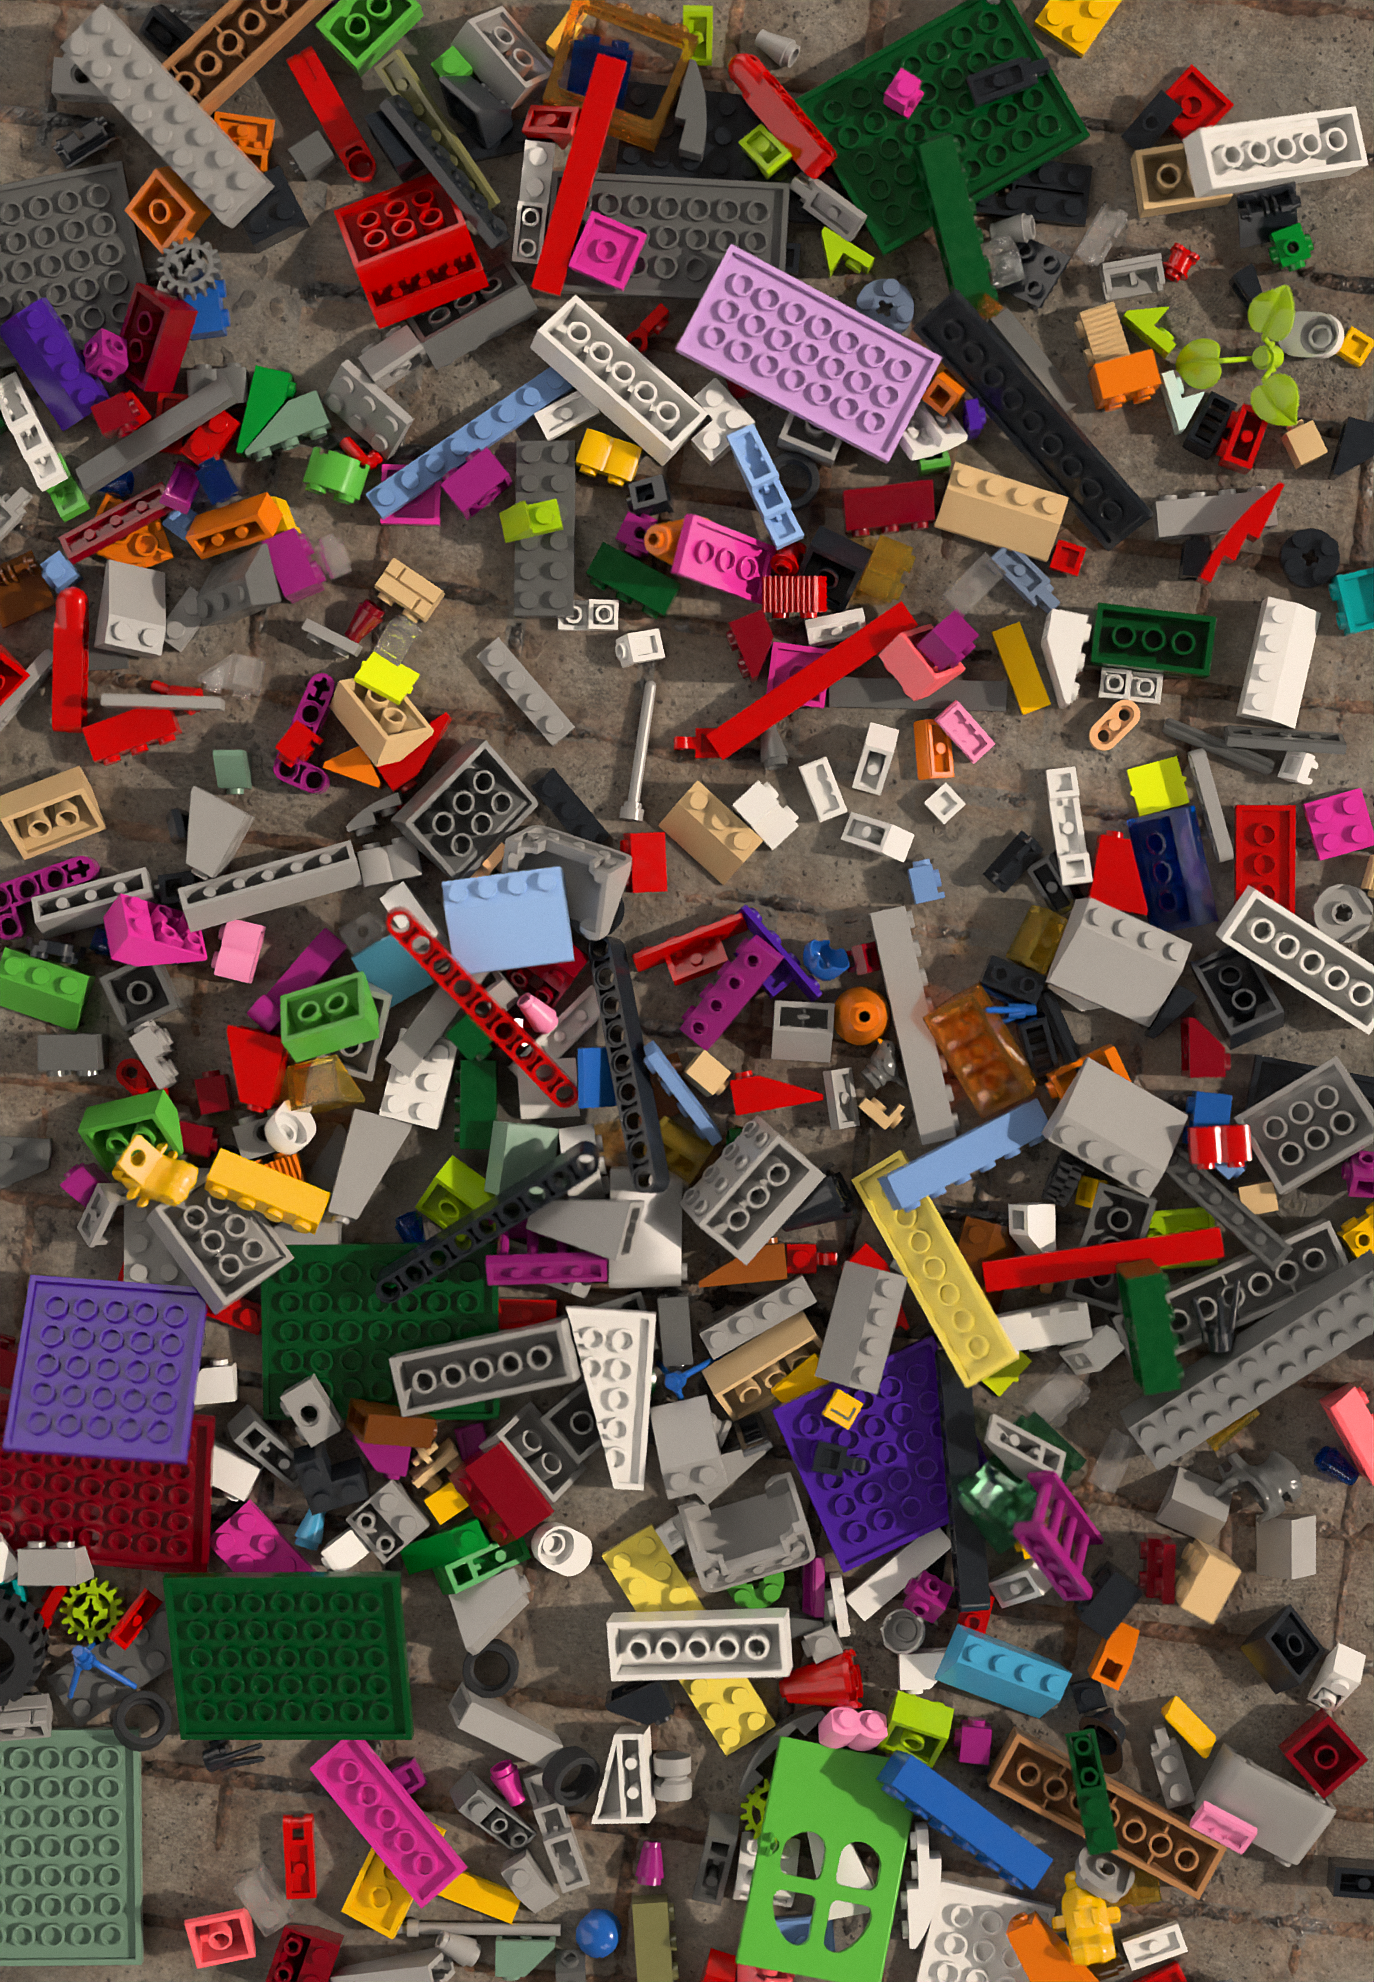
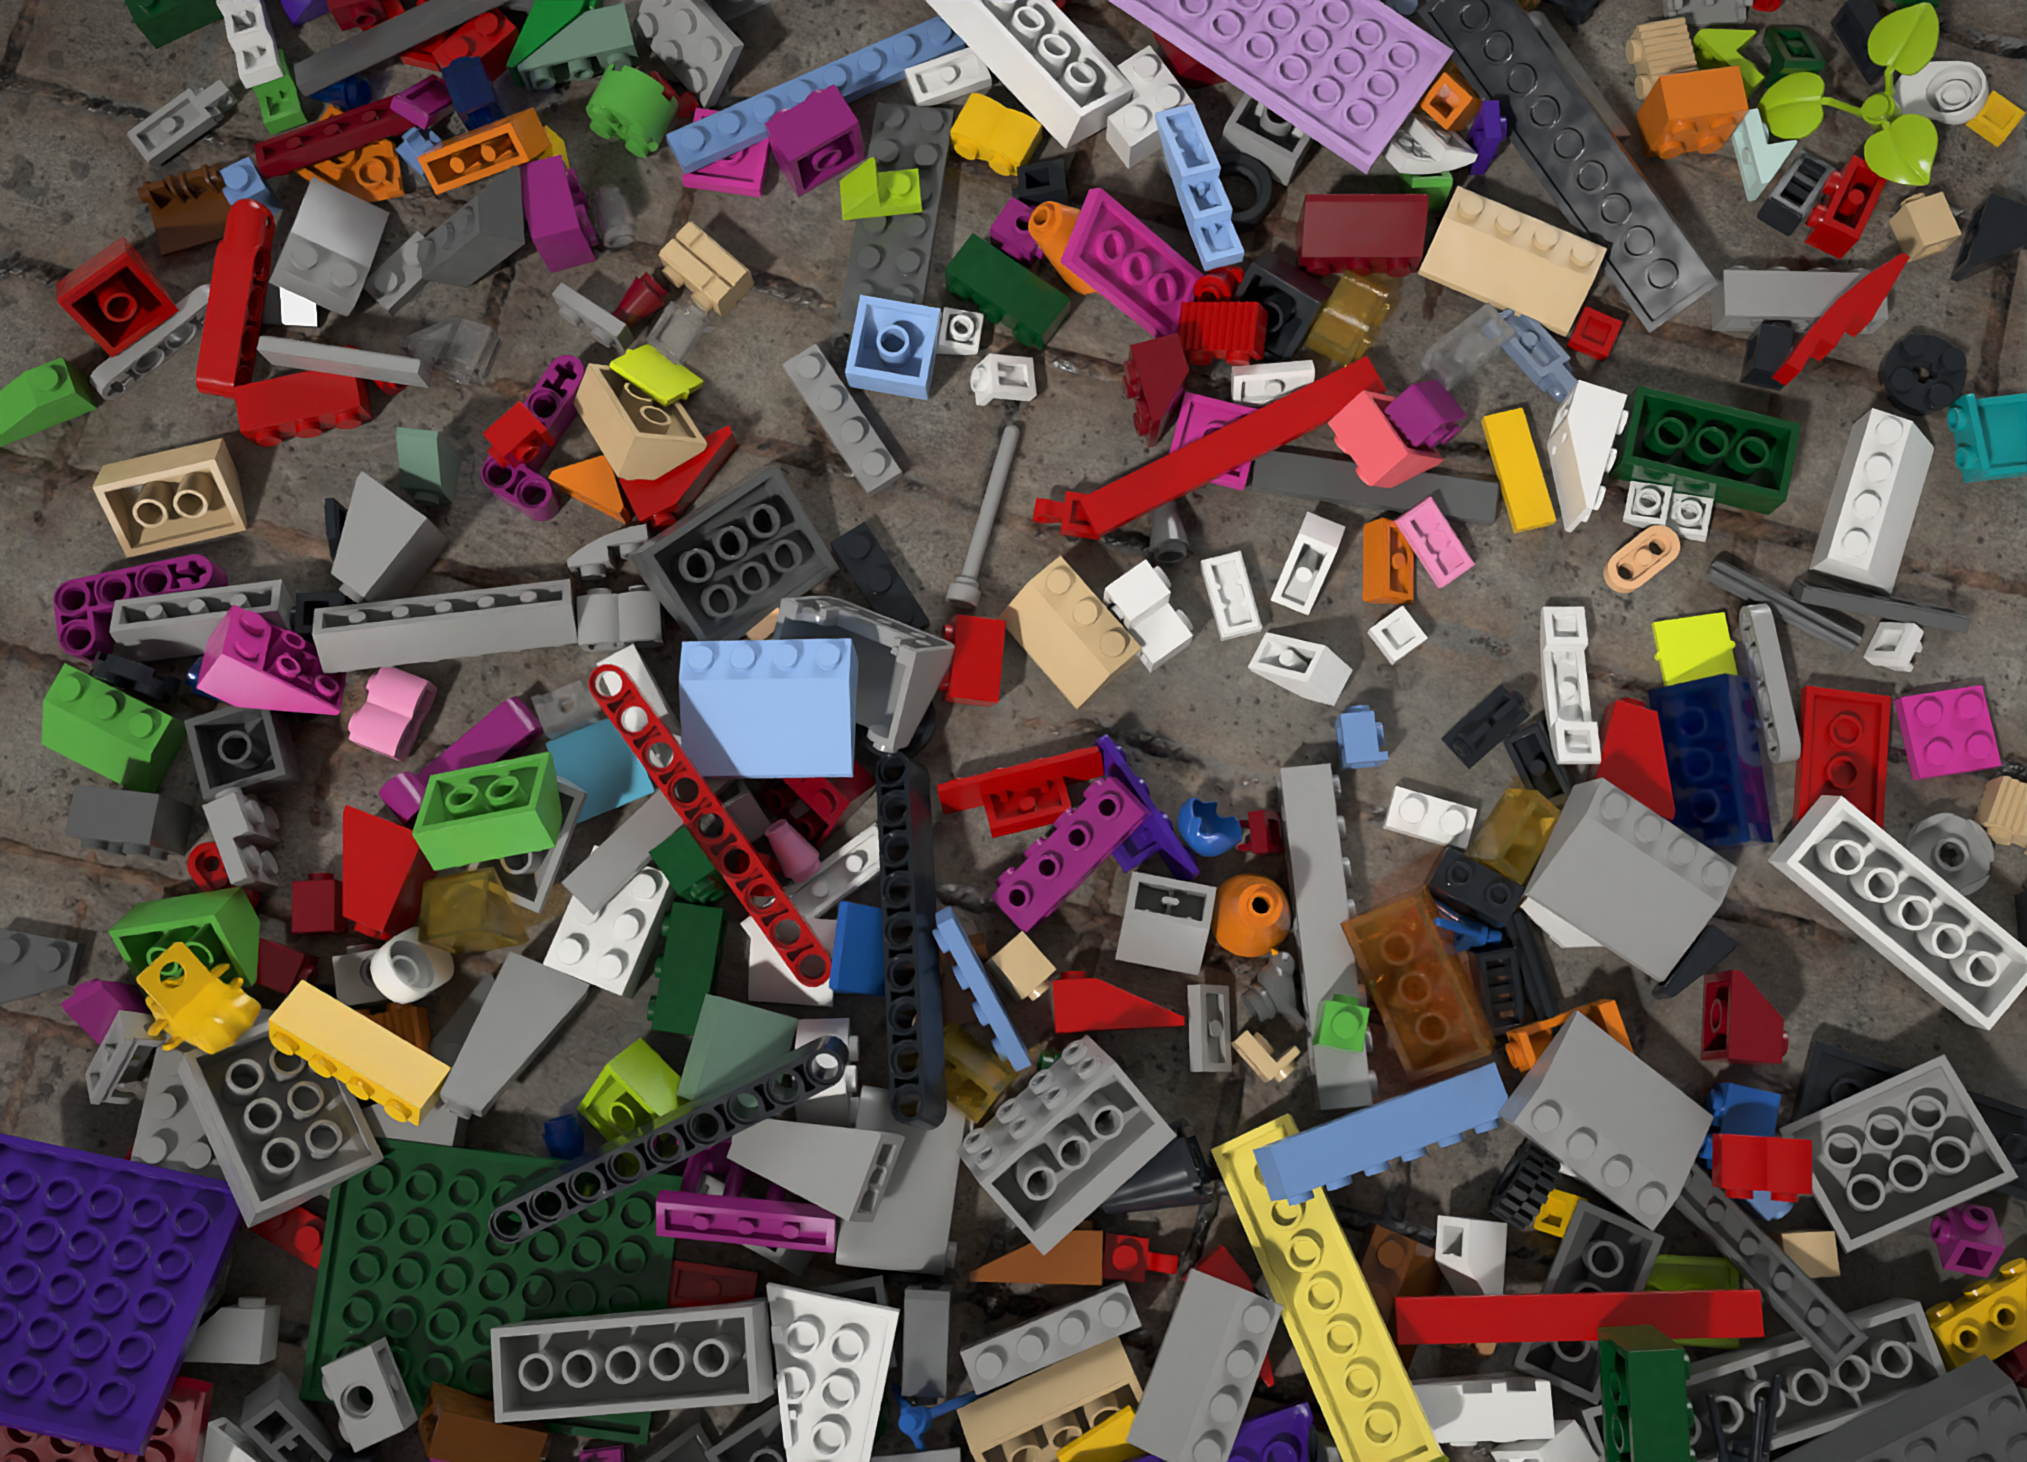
camera: 10 degrees right, 10 degrees down
black slope [1190,946,1285,1050] -> none
none -> light blue slope [845,295,941,400]
none -> bright green brick [1312,994,1370,1054]
none -> white plate [1383,786,1477,851]
none -> dark green slope [1762,27,1826,89]

